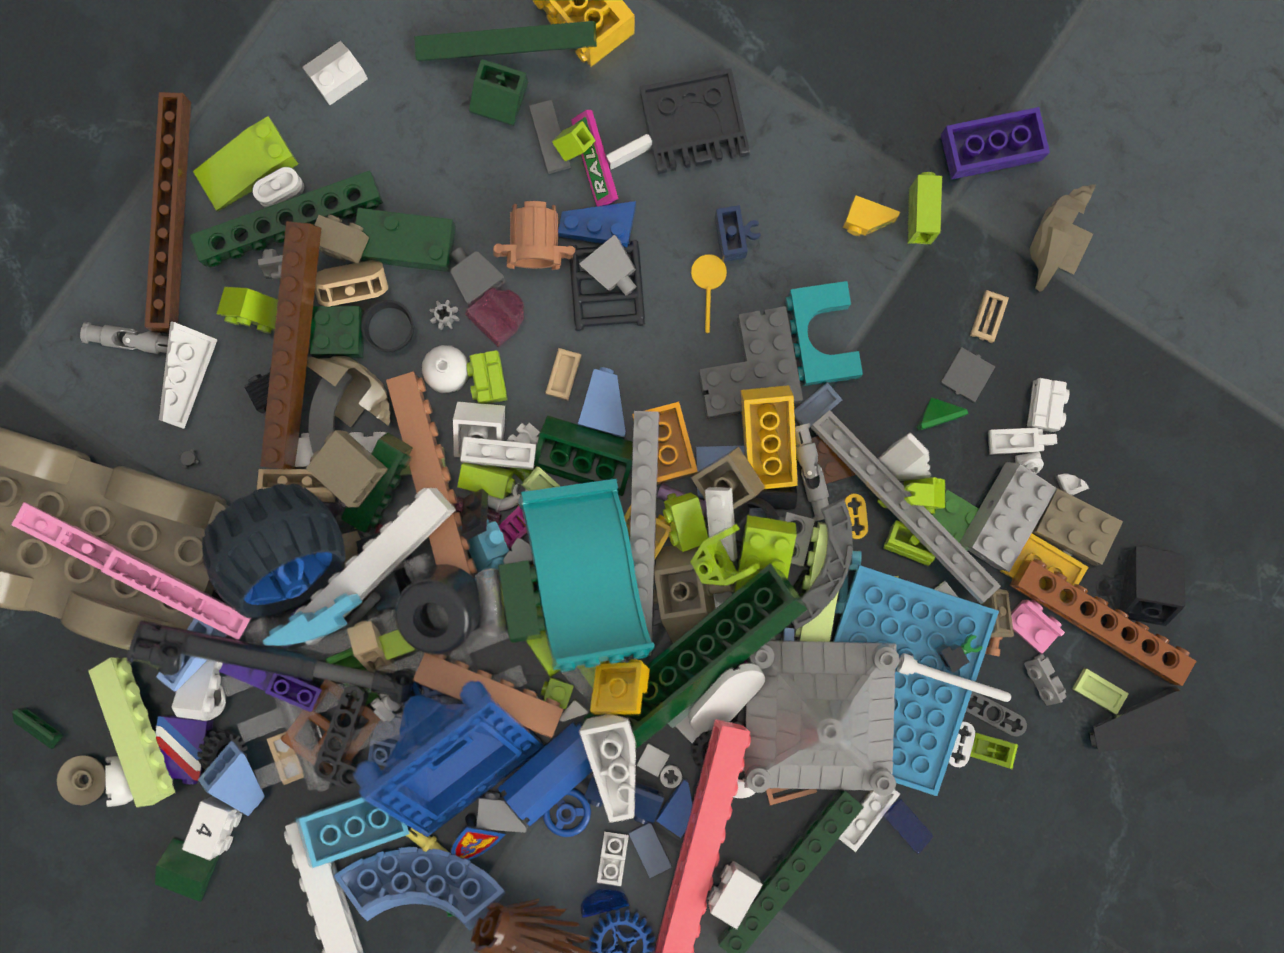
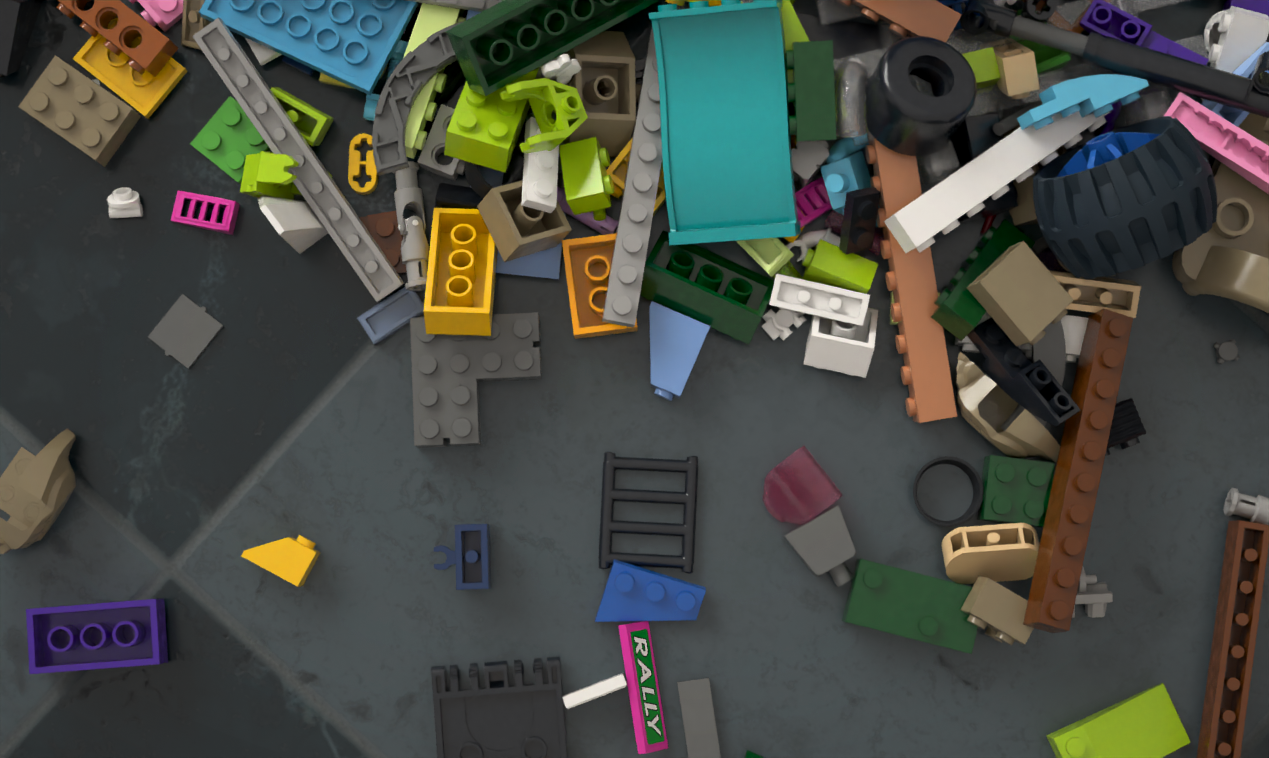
camera: 170 degrees left, 0 degrees up
white wing [159,322,217,429] -> none
dark green brick [190,170,383,267] -> none
lime brick [216,287,278,334] -> none
white brick [253,167,304,208] -> none
white cylinder [422,345,469,393] -> none
light grey gear [429,300,459,330] -> none
lime brick [466,350,508,404] -> none
nougat container [493,201,575,270] -> none
tan tile [545,348,582,401] -> none
lime brick [552,121,596,161] -> none
light grey torso [579,235,637,296] -> none
yellow piece [691,254,727,333] -> none
teal arch [785,281,863,386] -> none
lime brick [907,172,942,244] -> none
green slope [917,397,968,431] -> none
light grey brick [960,462,1057,572] -> none
tan tile [970,290,1009,343] -> none
white hinge [988,428,1057,455] -> none
white brick [1027,378,1069,432] -> none
white tile [1055,474,1089,495] -> none
none -> dark pink slope [170,190,240,235]
none -> white piece [541,54,581,85]
none -> black slope [967,317,1081,427]

